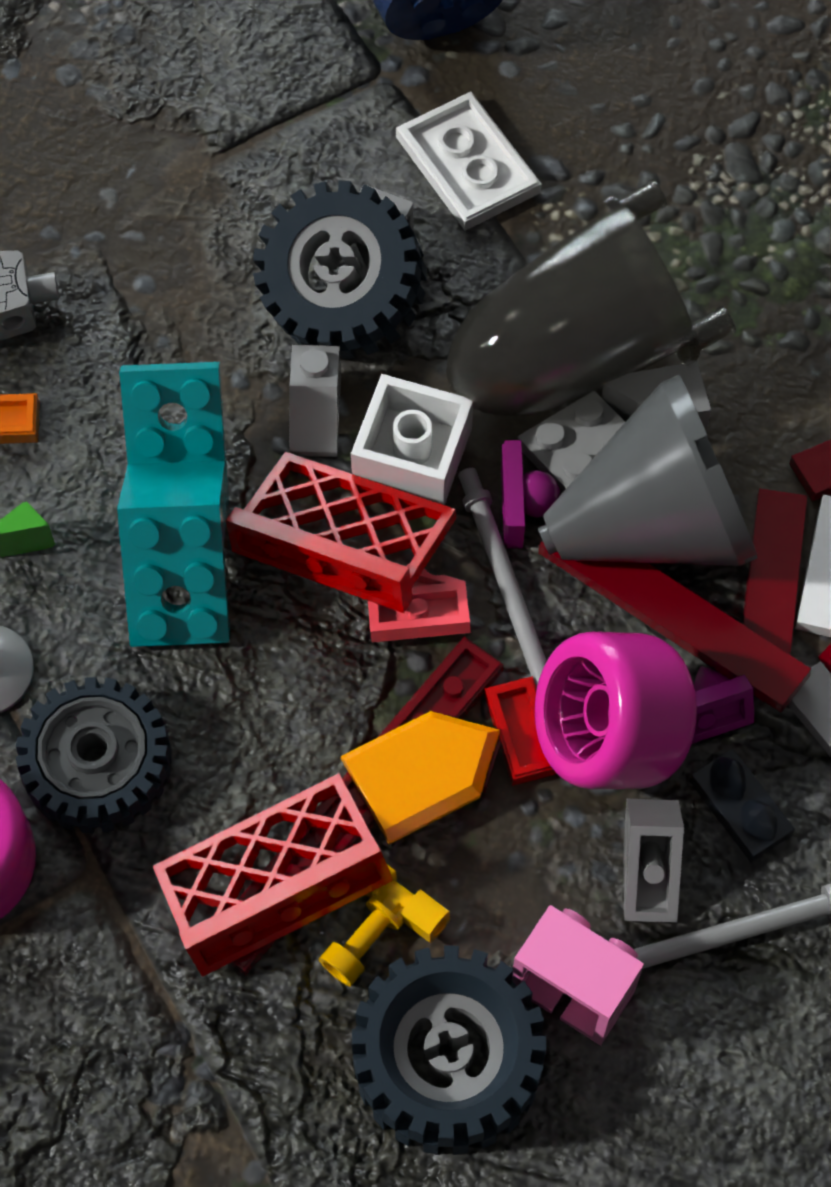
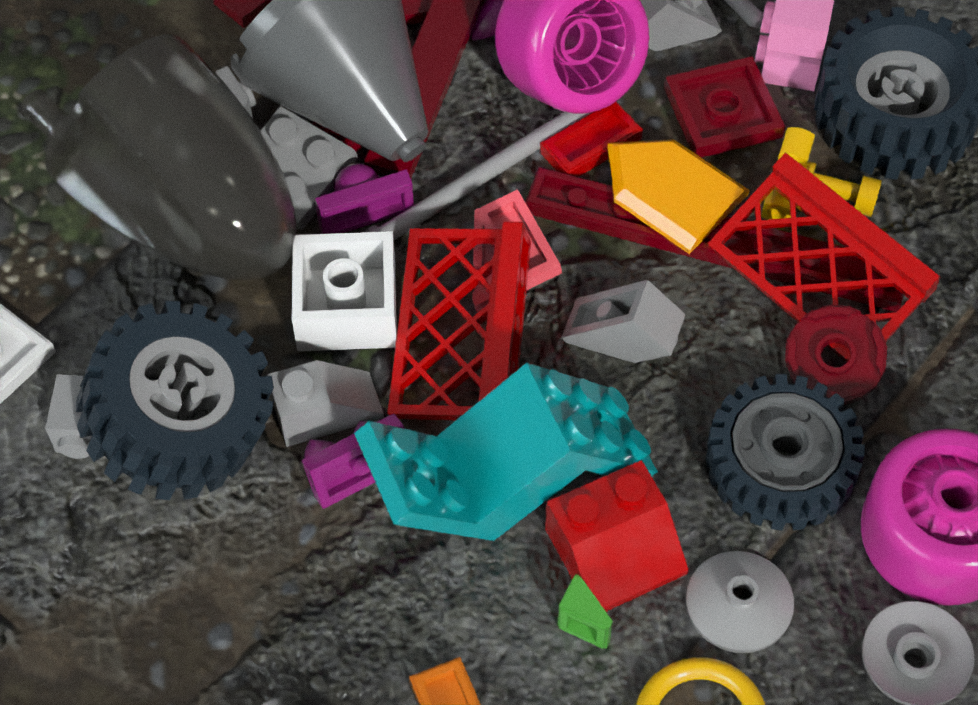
camera: 110 degrees left, 5 degrees down
none -> magenta tile [301,414,404,509]
none -> red slope [545,460,689,611]
none -> light grey slope [561,280,685,363]
none -> dark red plate [664,56,785,158]
none -> dark red tile [785,305,887,405]

